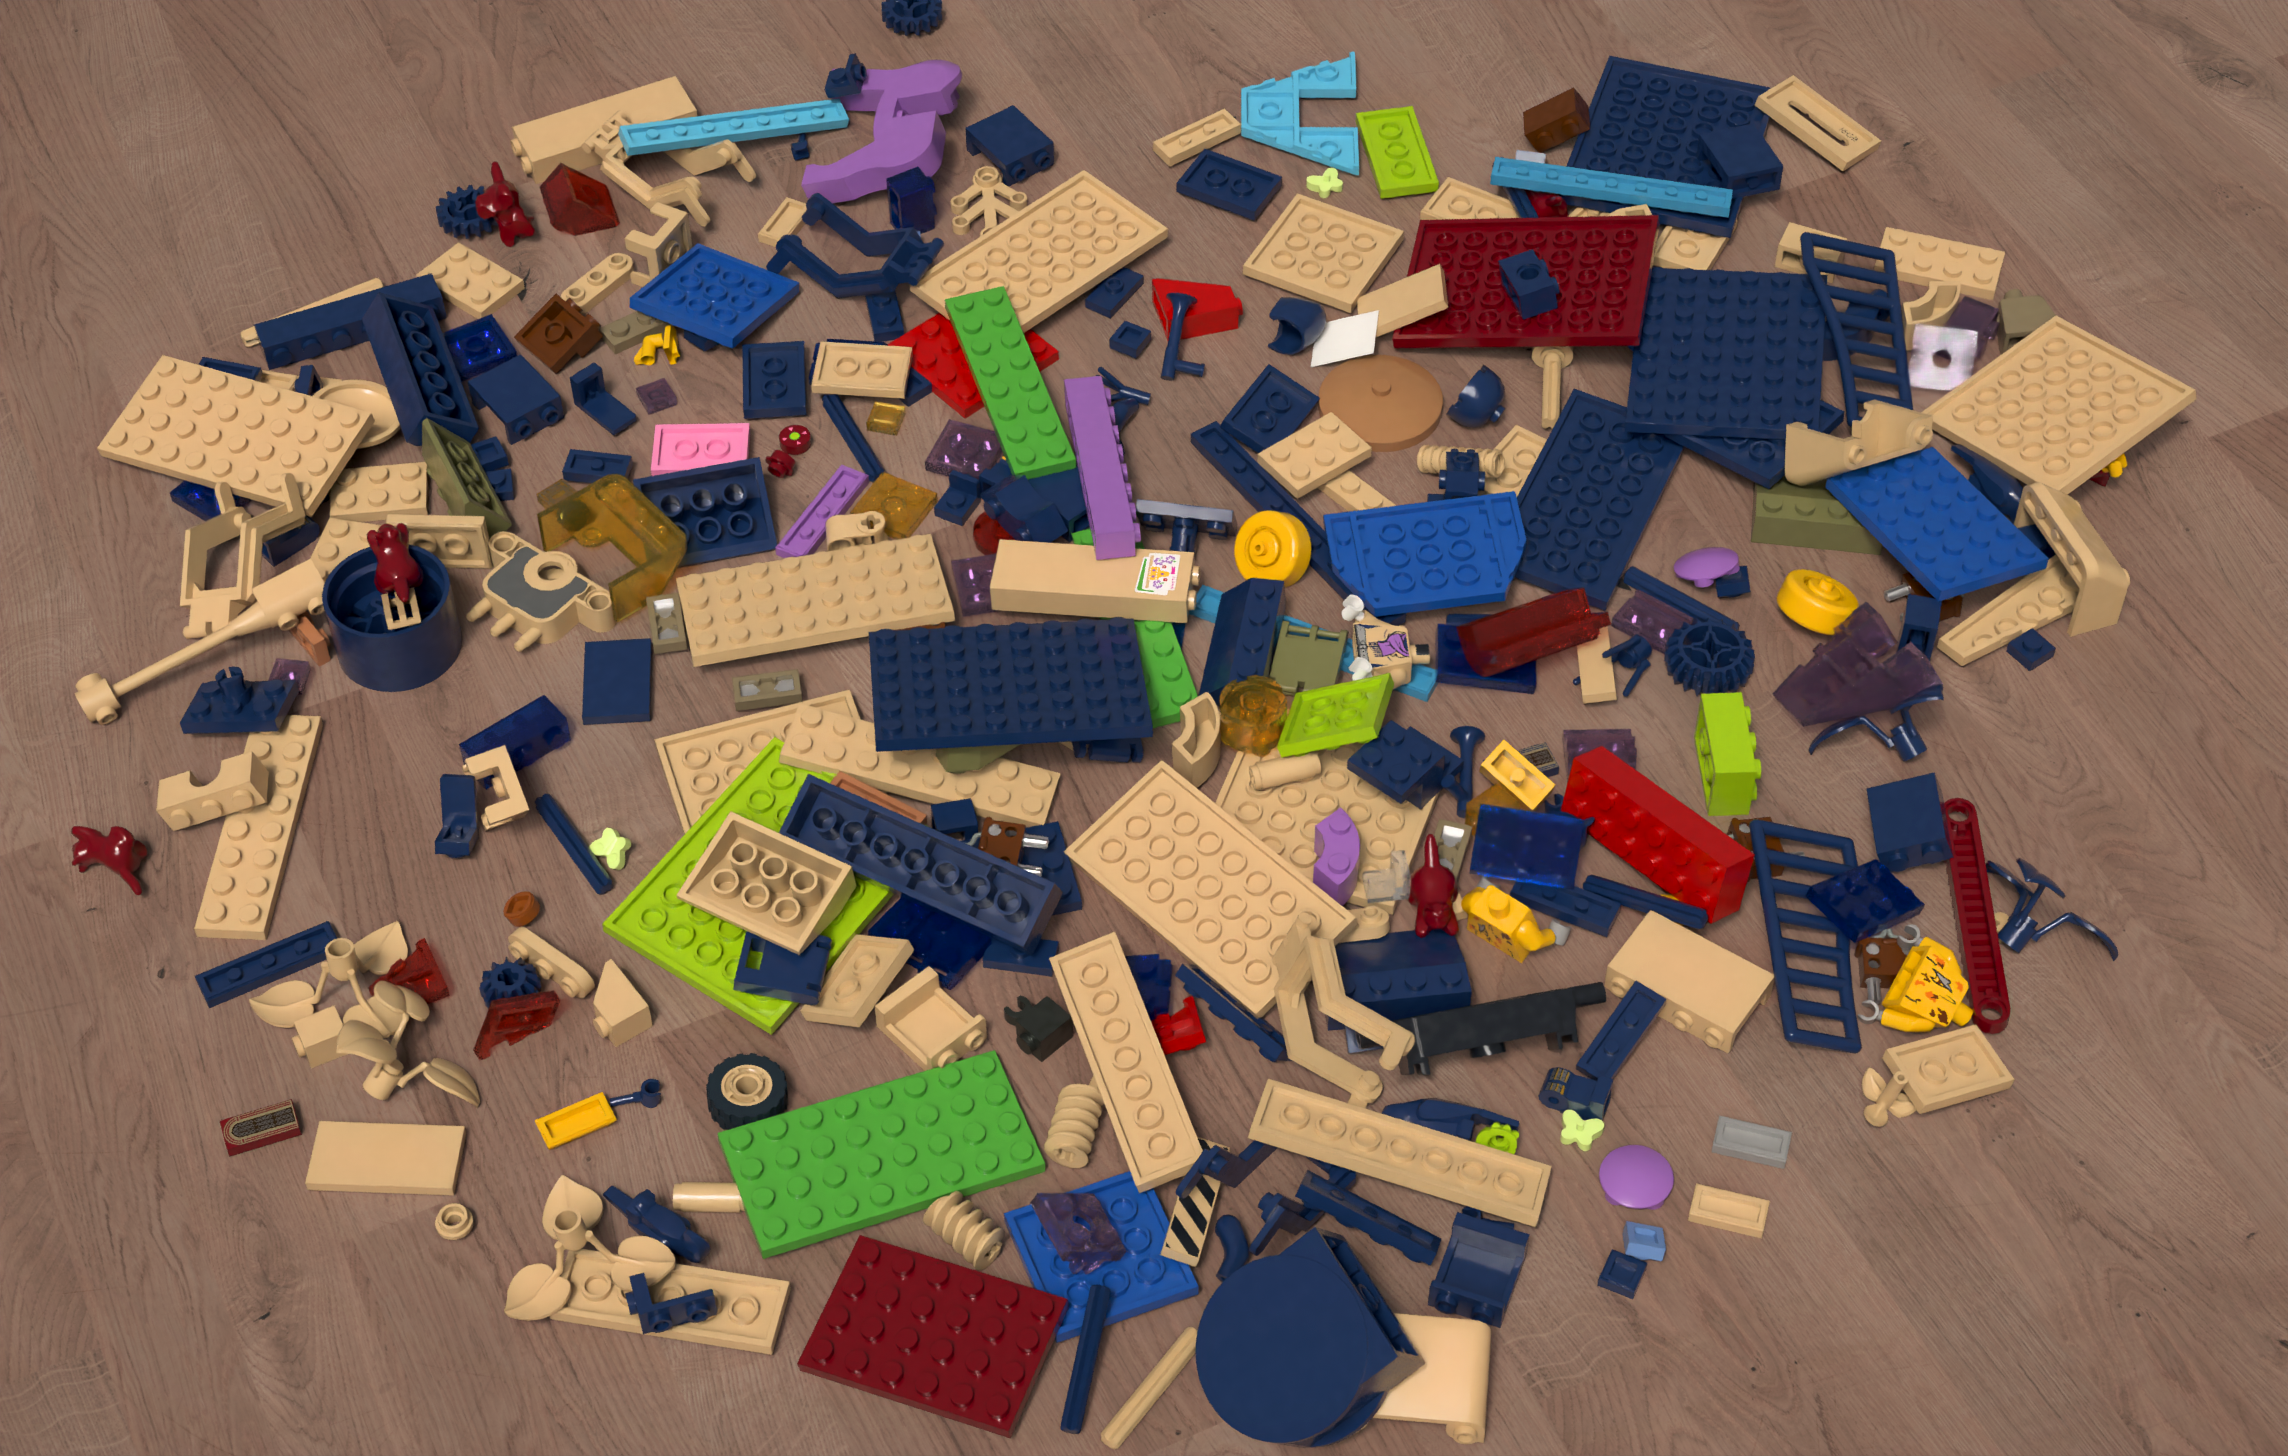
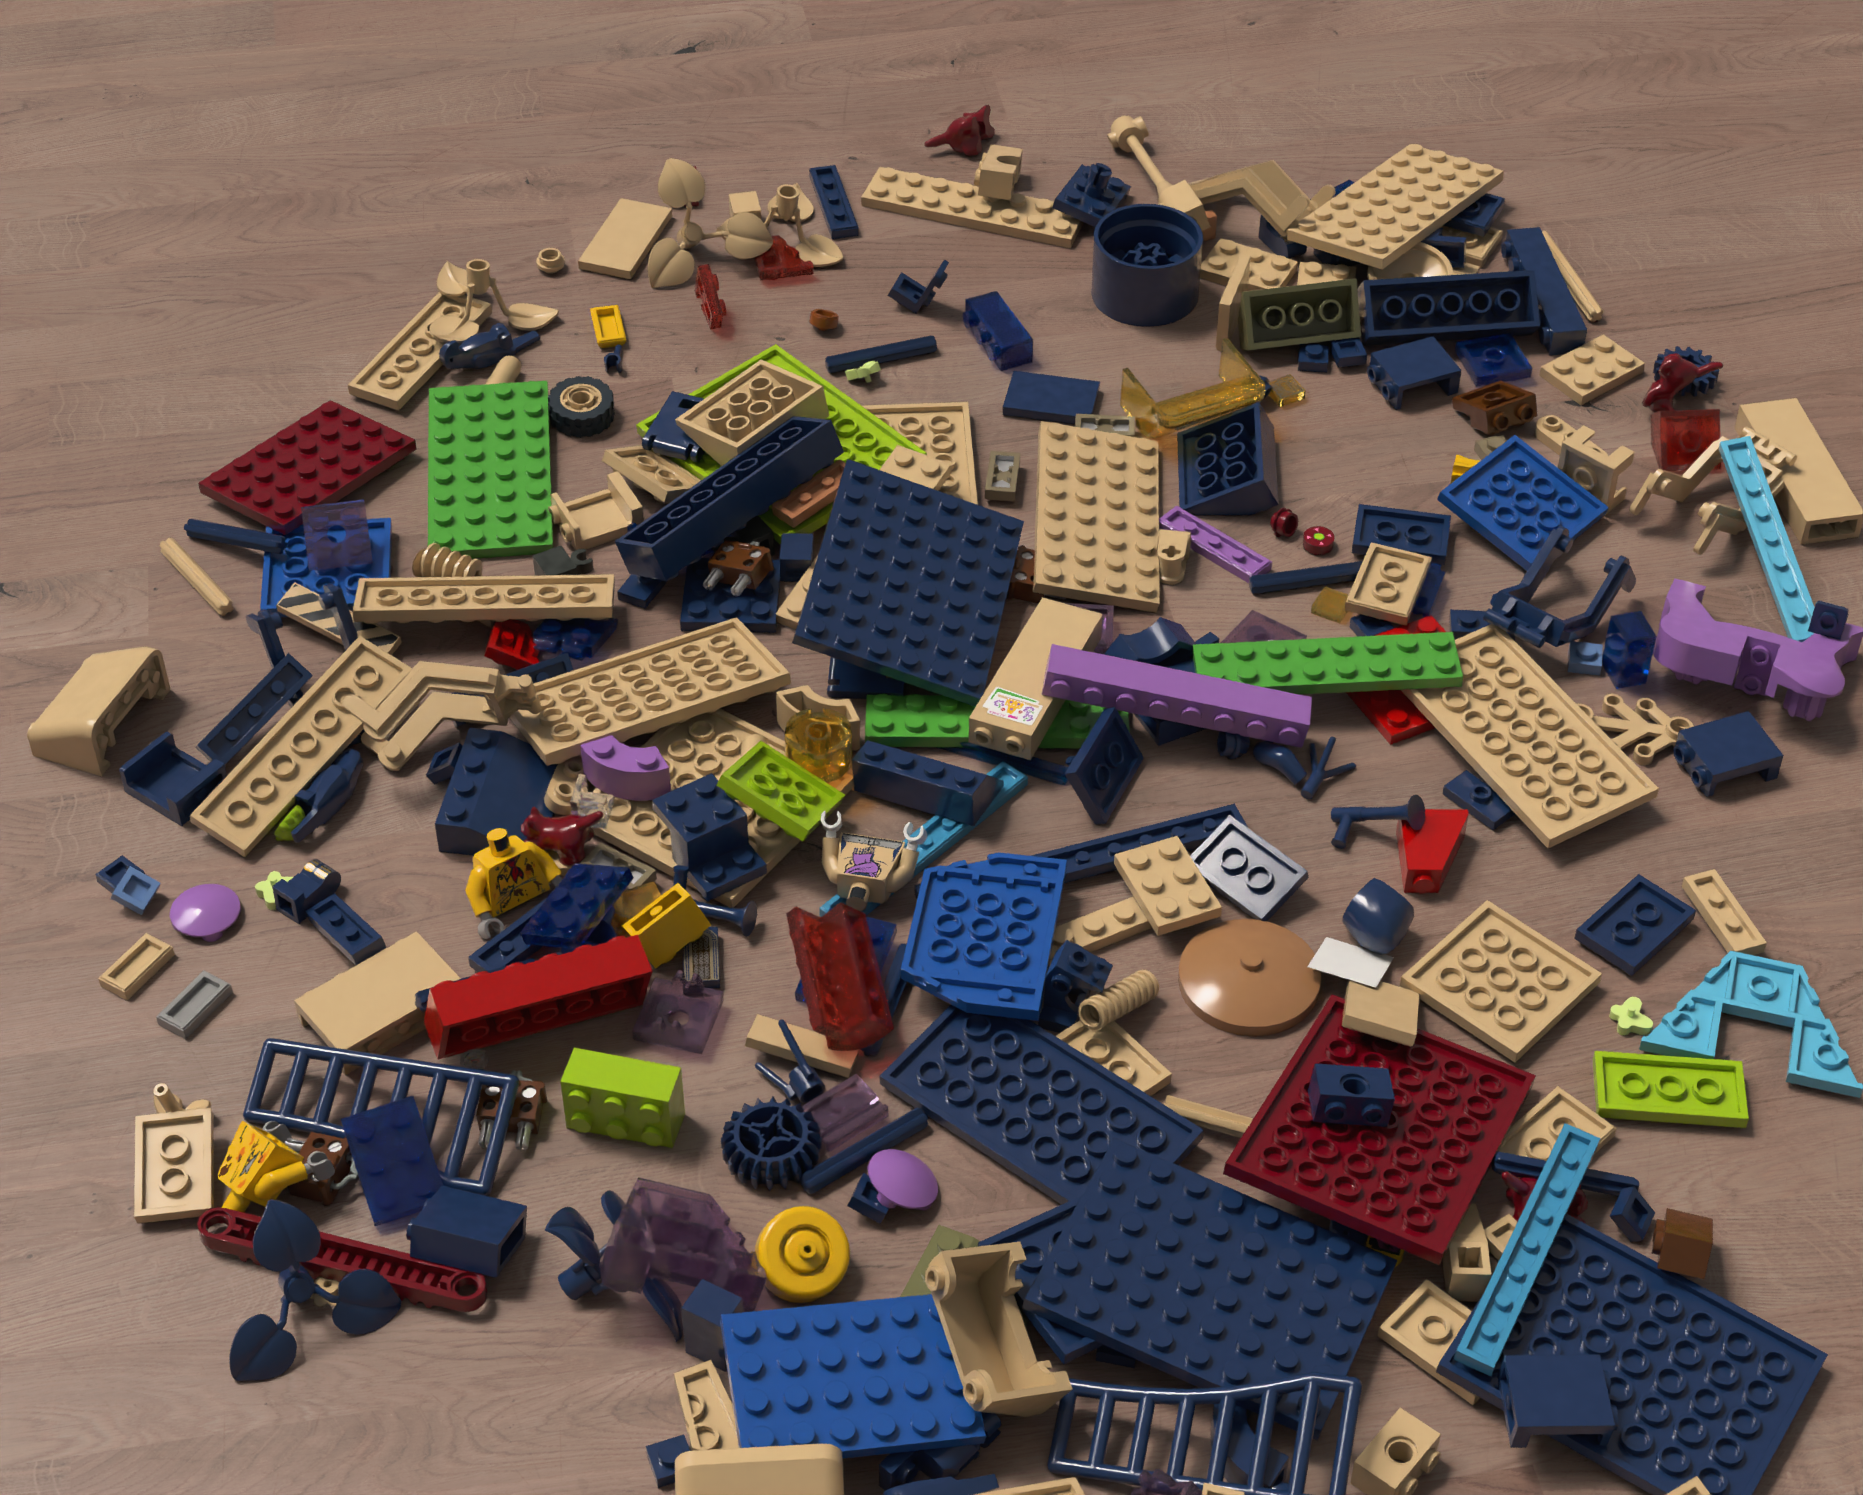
camera: 105 degrees right, 5 degrees down
dark red animal [366,523,424,603] -> none
tan tile [381,587,421,630] -> none
tan panel [461,745,529,831] -> none
tan piece [466,531,617,652] -> none
dark blue gear [479,956,542,1018] -> none
tan plate [508,926,595,998] -> none
dark blue plate [562,449,633,487] -> none
dark blue bracket [570,362,637,435] -> none
tan slope [593,959,653,1047] -> none
dark blue bracket [625,1273,718,1334] -> none
clear purple tile [636,378,677,415] -> none
bright pink plate [651,423,750,476] -> none
tan tile [758,197,807,247] -> none
dark blue hand [791,133,810,161] -> none
clear yellow plate [850,472,938,540] -> none
tan piece [923,1191,1005,1271] -> none
dark blue bracket [934,470,981,526] -> none
dark blue plate [1109,321,1151,358] -> none
dark blue brick [1196,1227,1425,1448] -> none
dark blue arm [1215,1214,1250,1282] -> none
yellow wheel [1234,510,1311,587] -> none
olive plate [1269,621,1349,696] -> none
black brick [1355,982,1606,1075] -> none
dark blue cylinder [1446,365,1506,428] -> none

